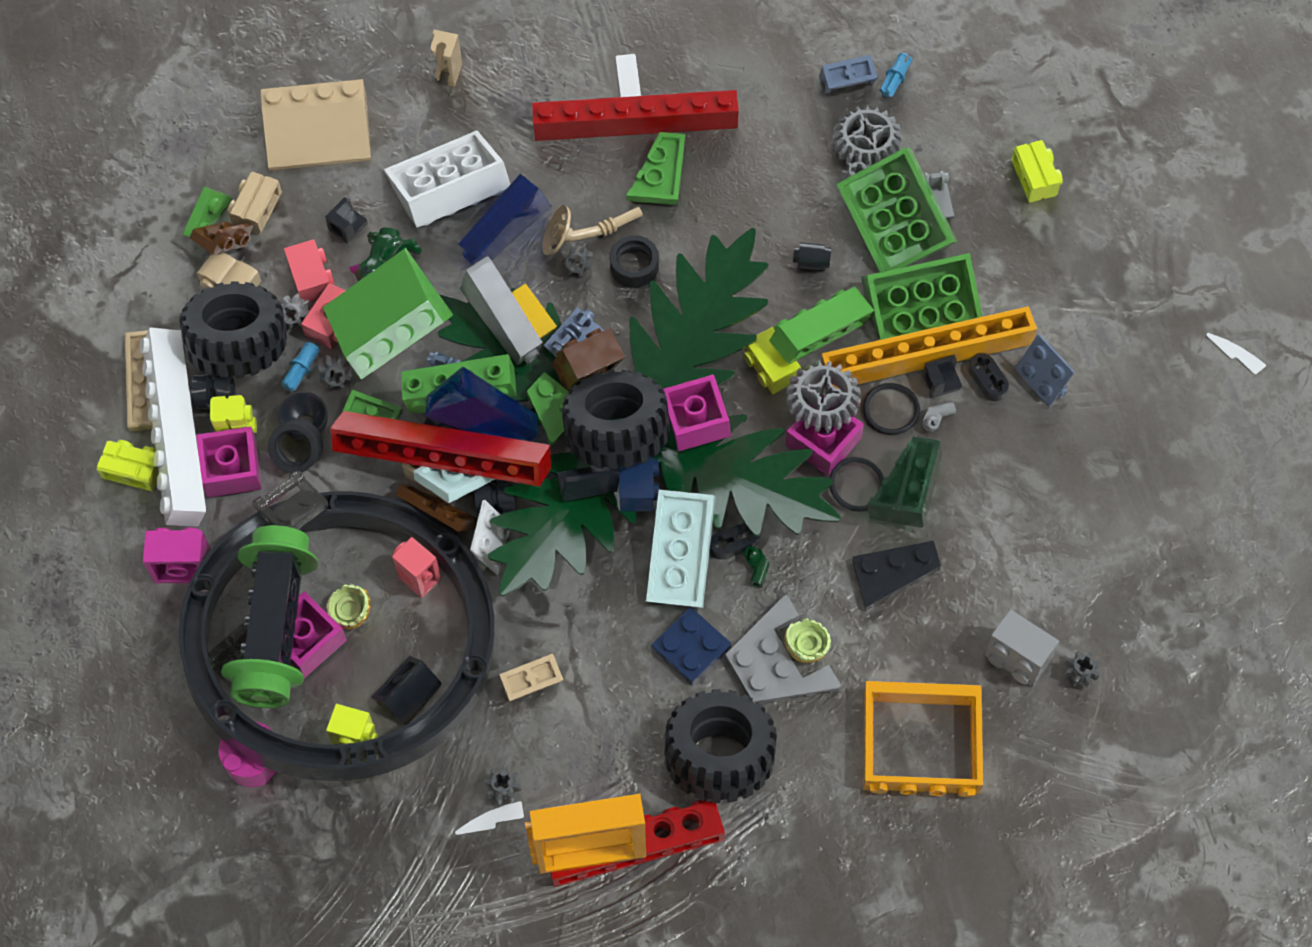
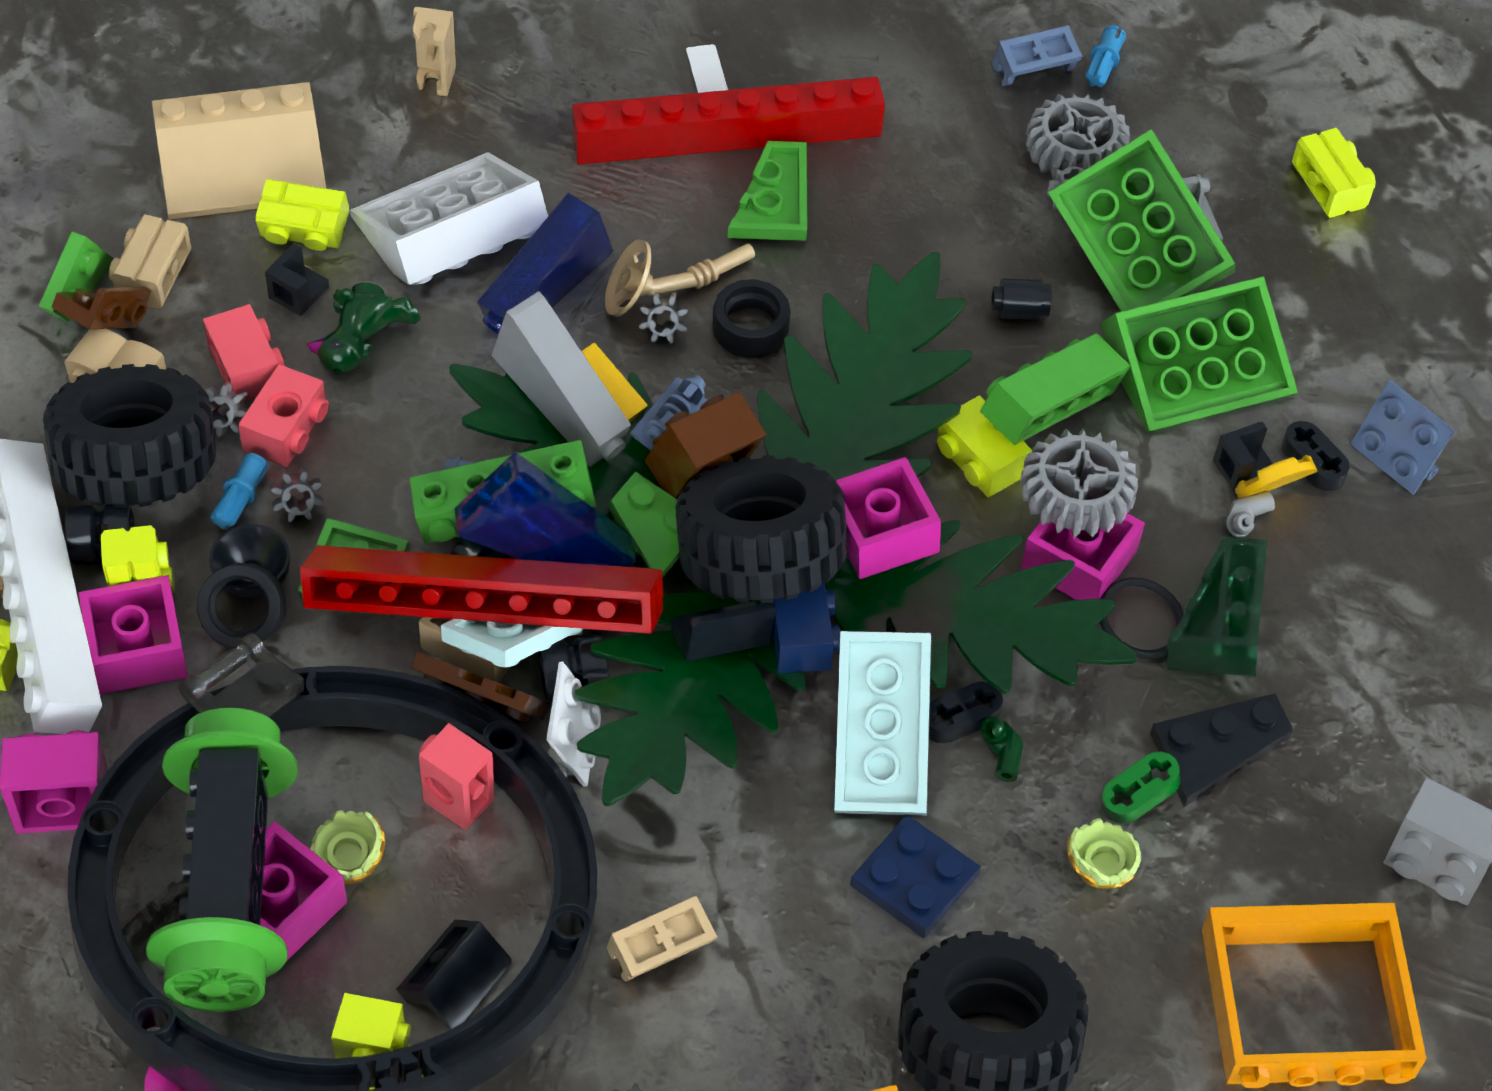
camera: 10 degrees left, 10 degrees down
bright green slope [323,248,453,380] -> none
light grey wing [725,595,841,704] -> none
light orange brick [821,306,1037,389] -> none
black tyre [863,383,920,435] -> none
none -> neon yellow brick [255,179,349,251]
none -> green beam [1102,751,1181,823]
none -> yellow tile [1235,455,1318,499]

